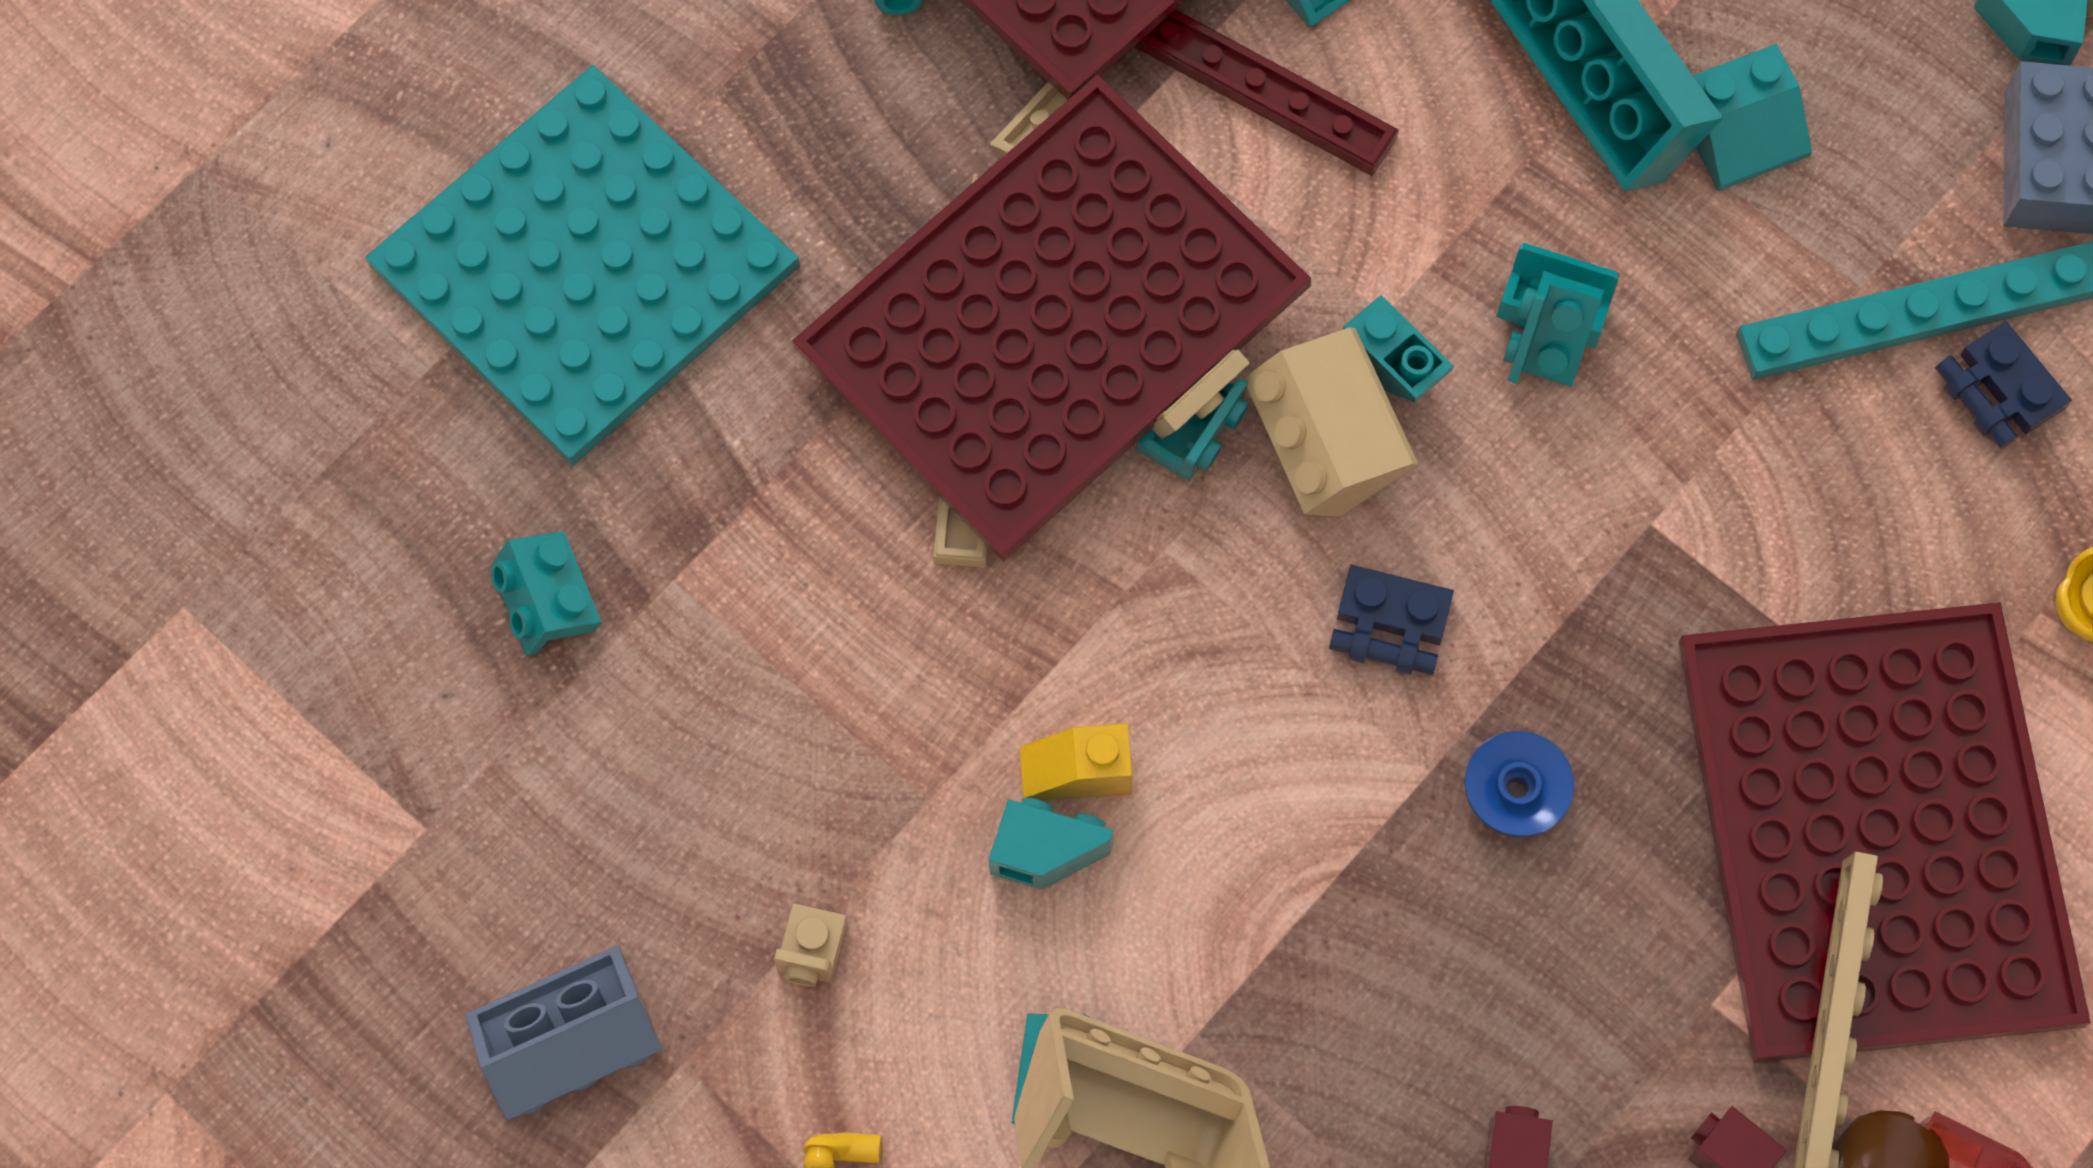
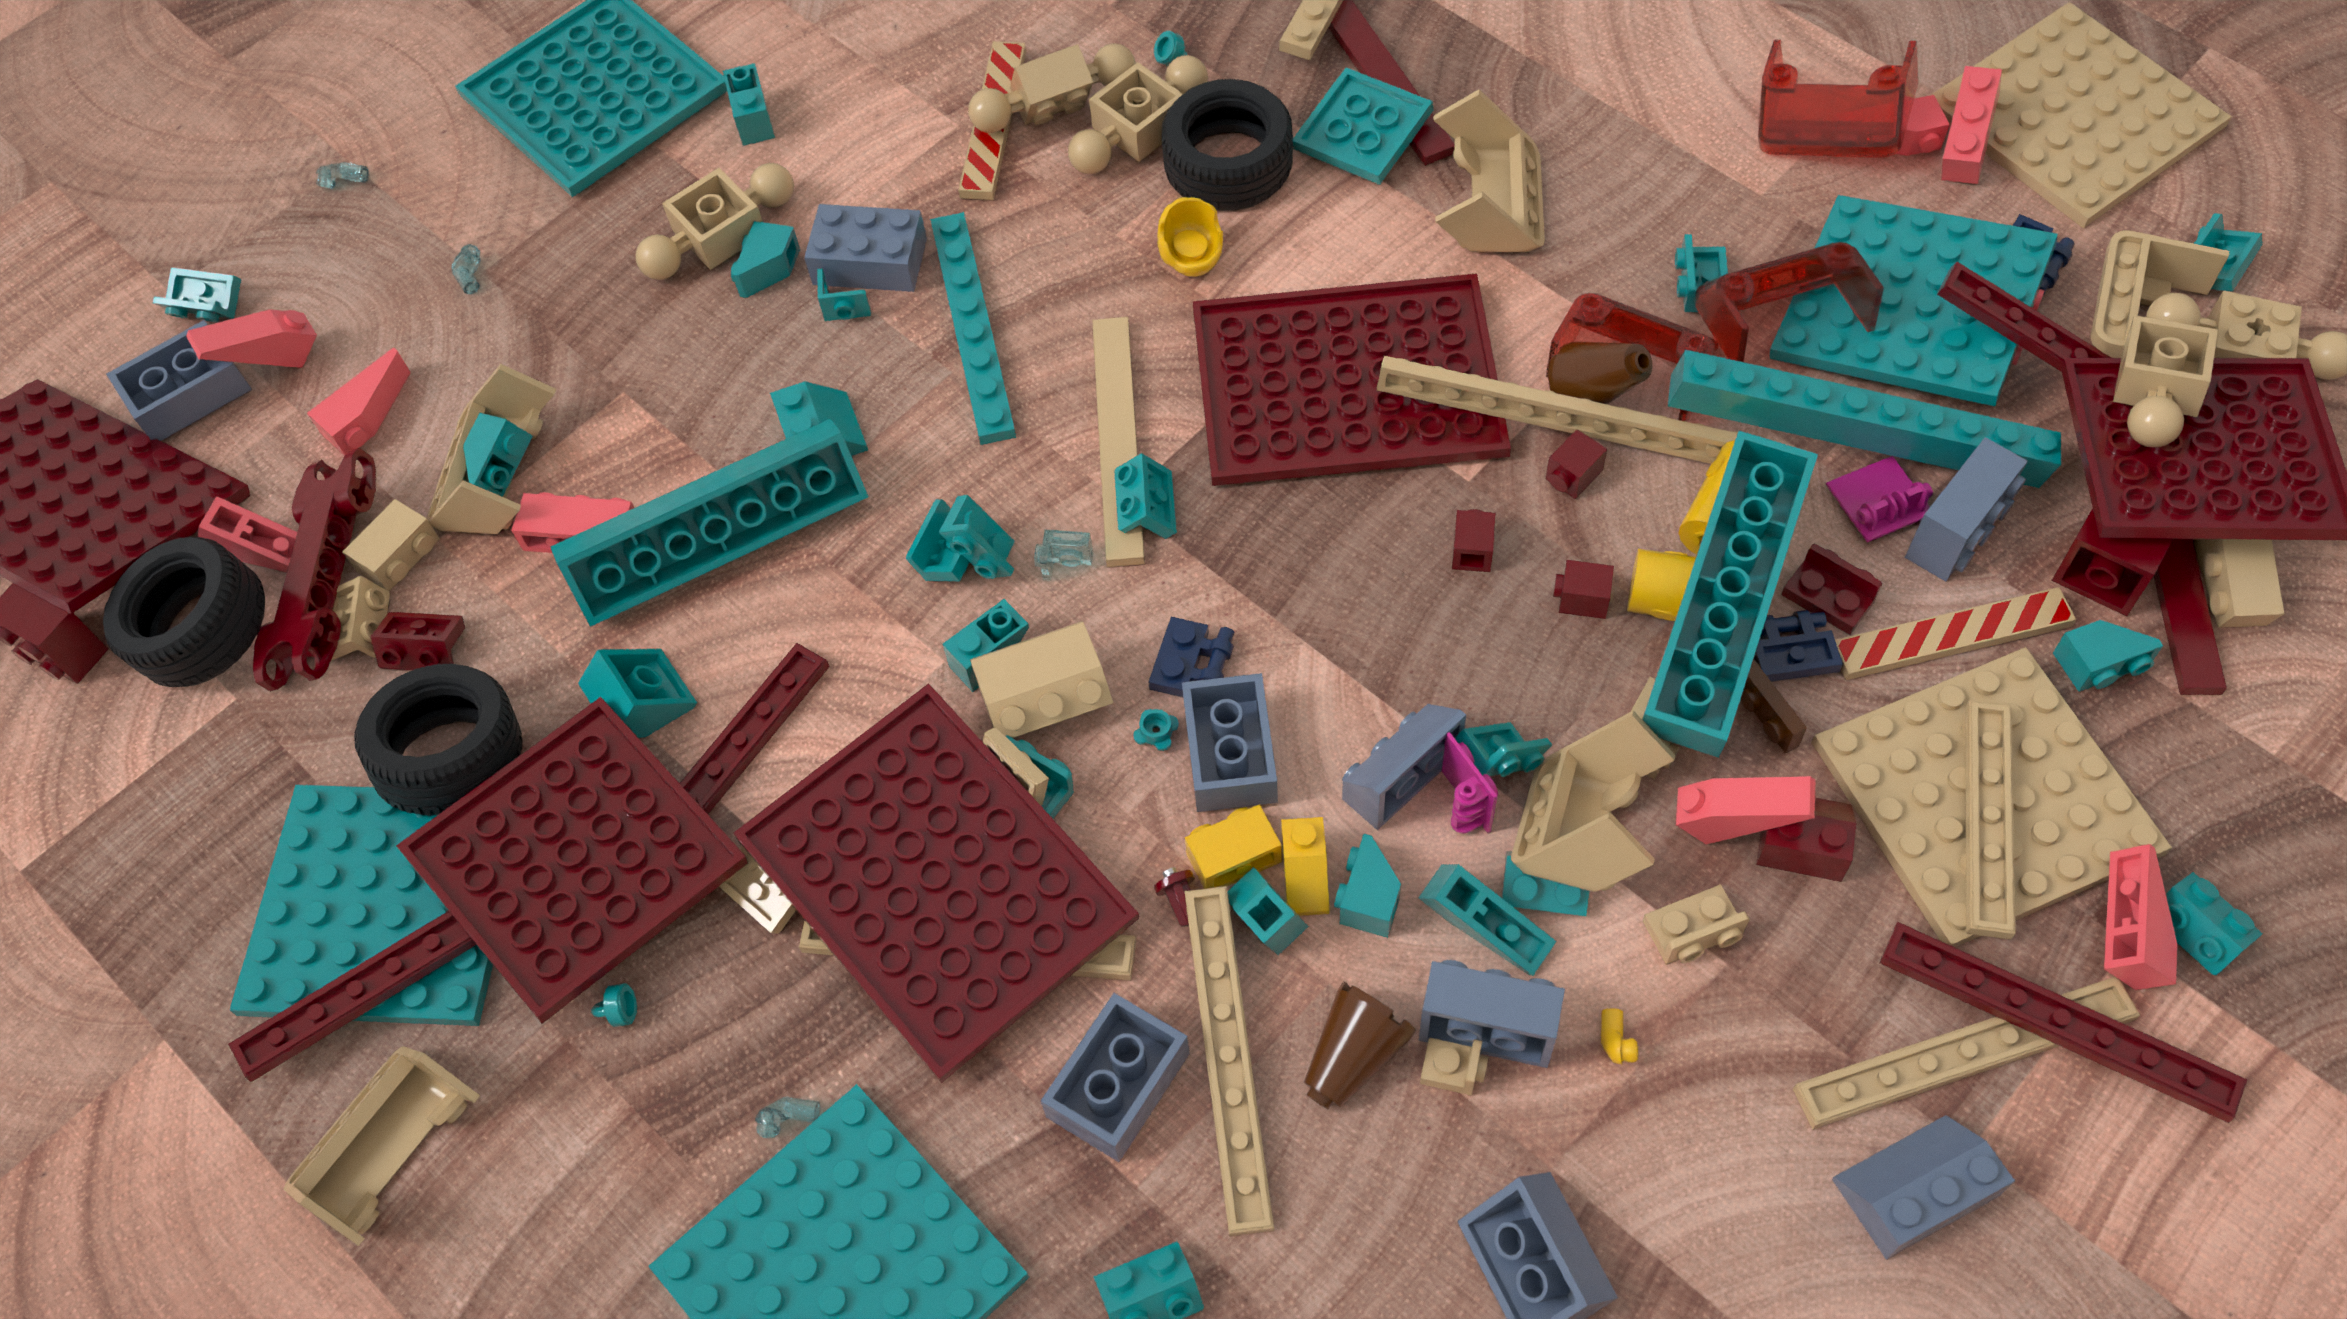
camera: 85 degrees left, 10 degrees down
blue dish [1464,731,1574,837] -> none
dark blue plate [1935,321,2072,449] -> none
none -> clear light blue arm [755,1097,820,1138]
none -> teal bracket [817,268,871,321]
none -> clear light blue bracket [1034,530,1094,581]
none -> sand blue brick [1041,993,1190,1162]
none -> tan tile [1092,317,1145,567]
none -> teal bracket [1114,453,1177,539]
none -> teal plate [1133,709,1179,751]
none -> dark red piece [1154,867,1195,927]
none -> sand blue brick [1182,673,1278,812]
none -> yellow brick [1184,804,1282,889]
none -> tan tile [1185,886,1274,1237]
none -> teal slope [1227,867,1309,955]
none -> reddish brown cone [1304,981,1416,1110]
none -> sand blue slope [1342,704,1466,830]
none -> teal slope [1418,864,1557,976]
none -> sand blue brick [1418,960,1565,1068]
none -> dark pink hinge [1442,732,1498,834]
none -> dark red brick [1452,509,1496,572]
none -> teal bracket [1455,722,1552,777]

